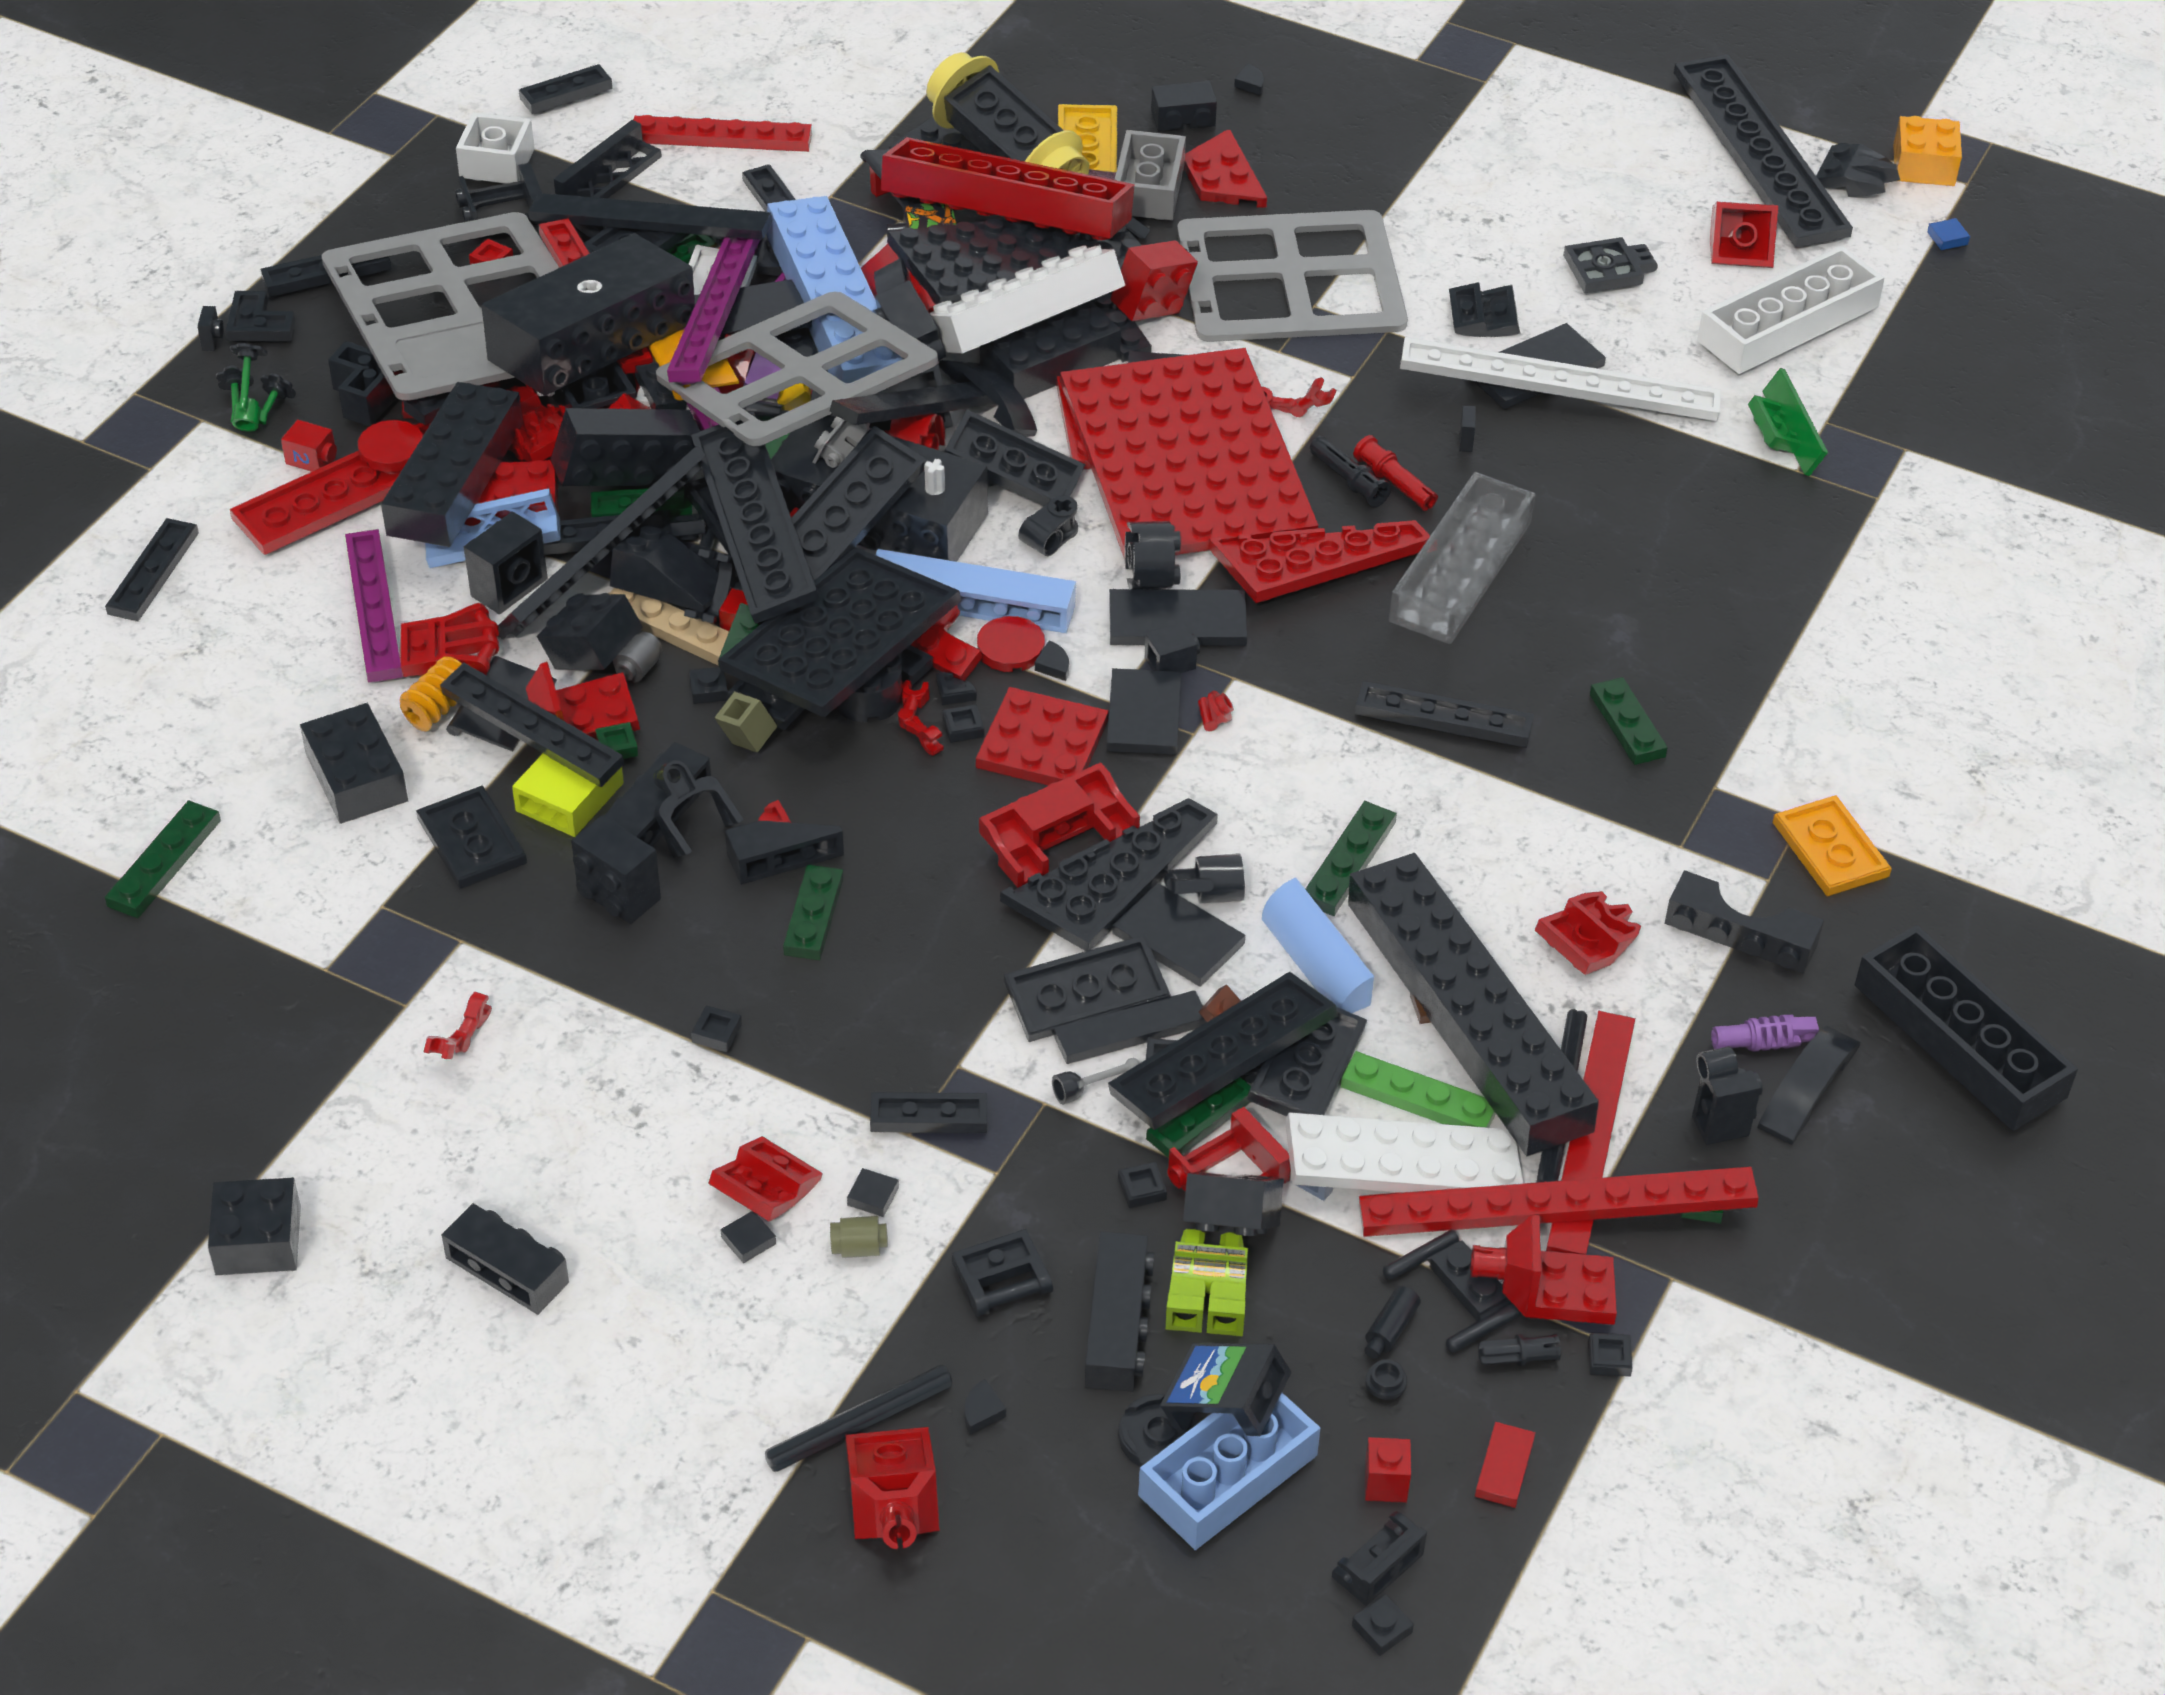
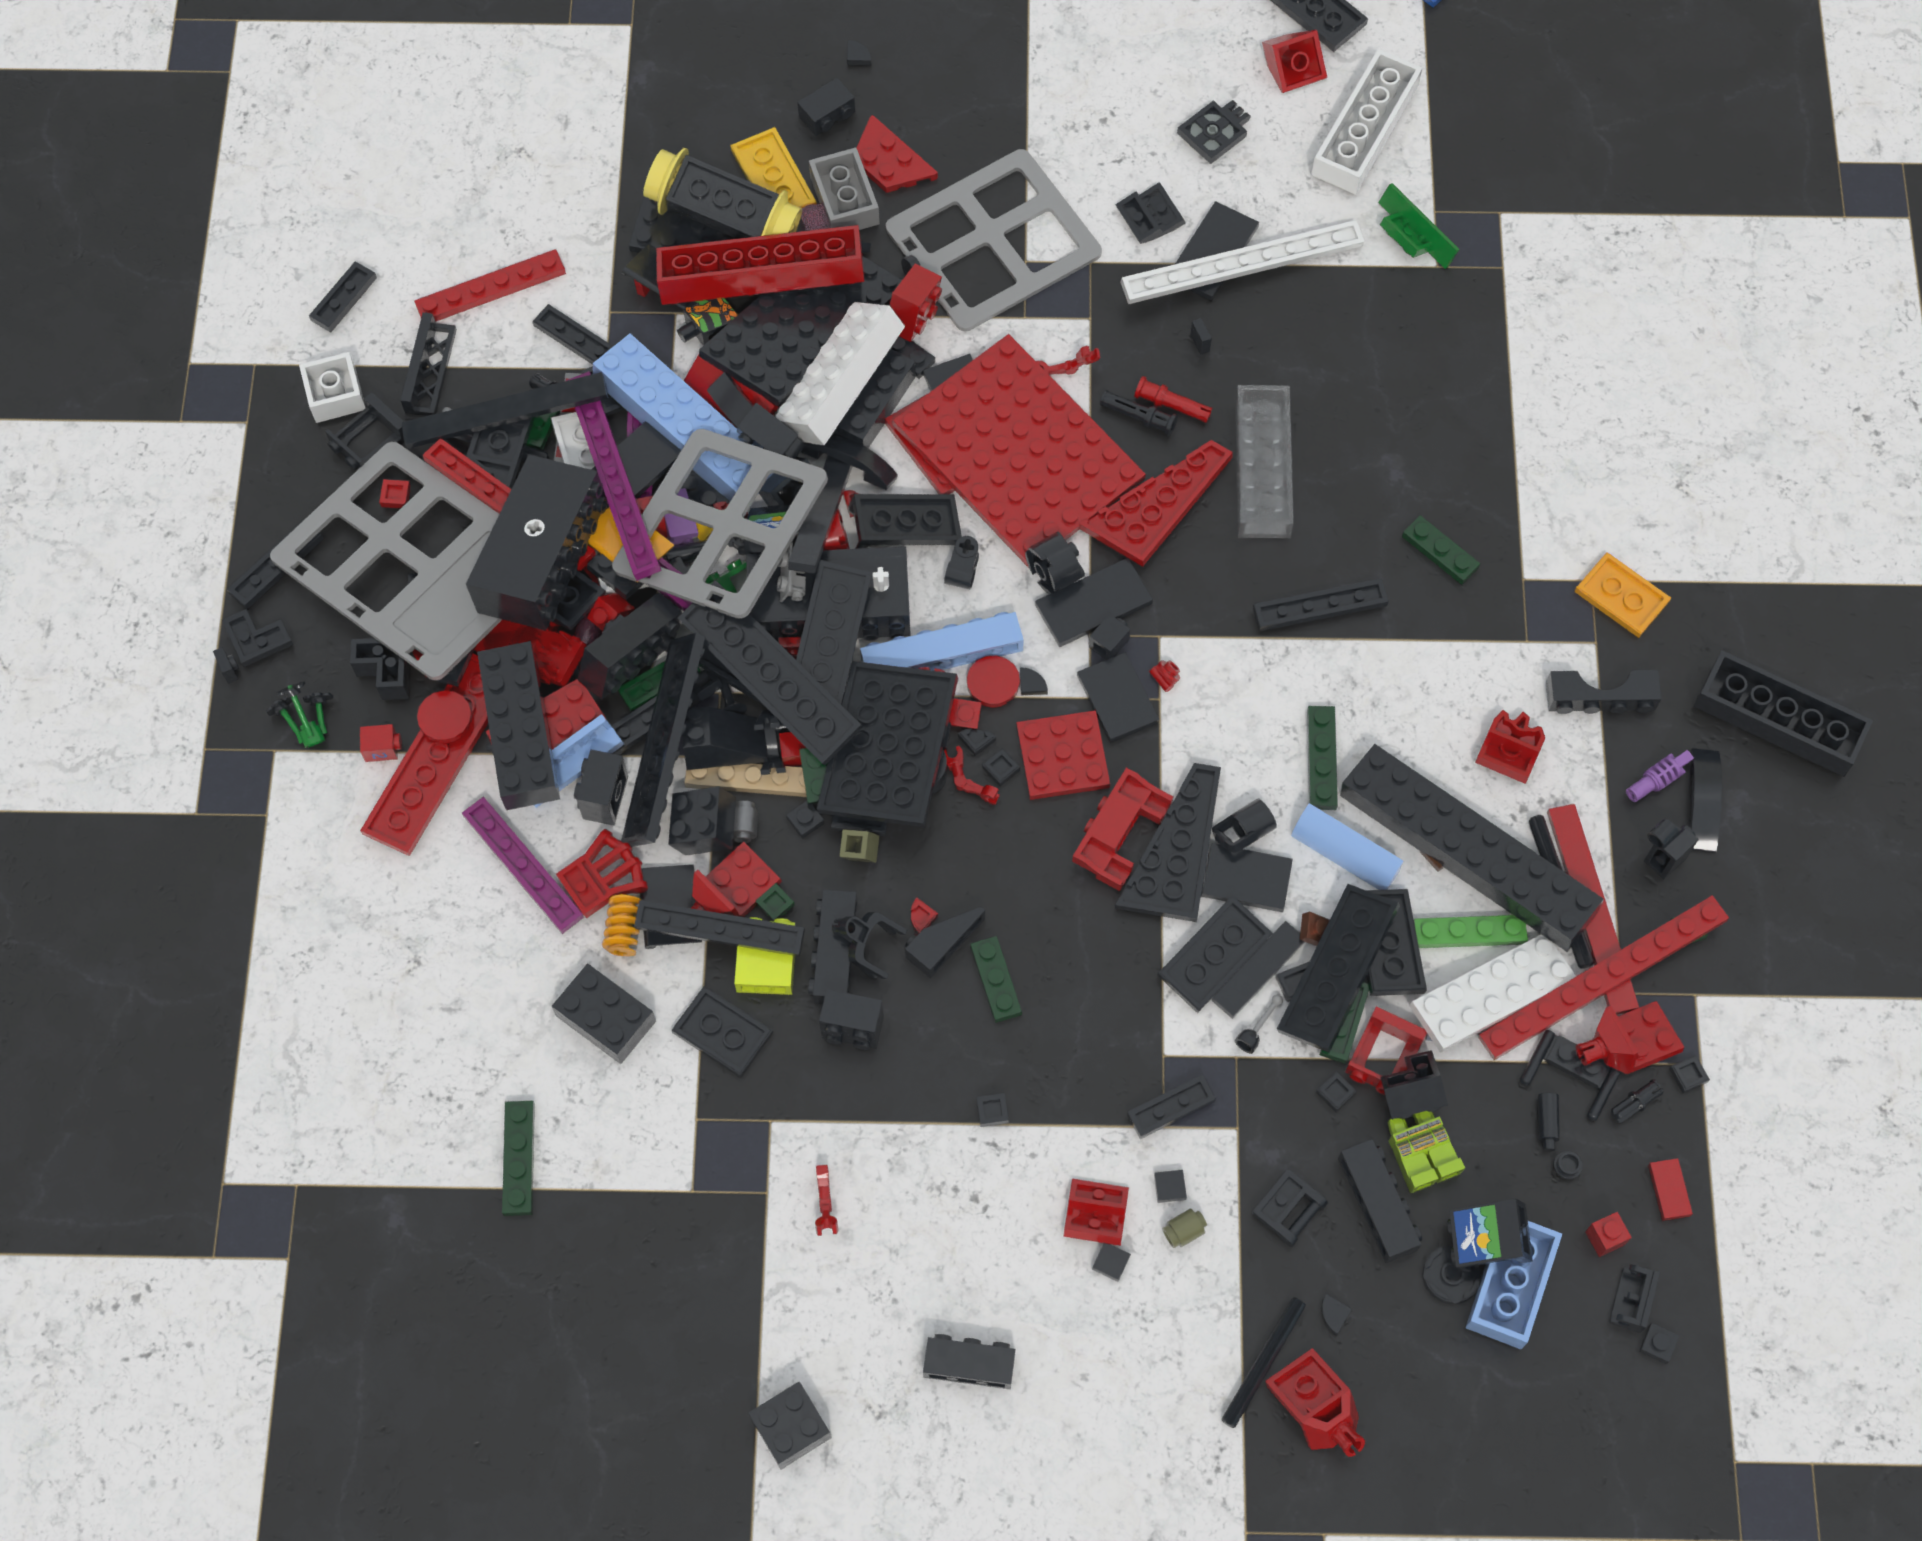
camera: 25 degrees left, 20 degrees up
black tile [105,518,199,622] -> none

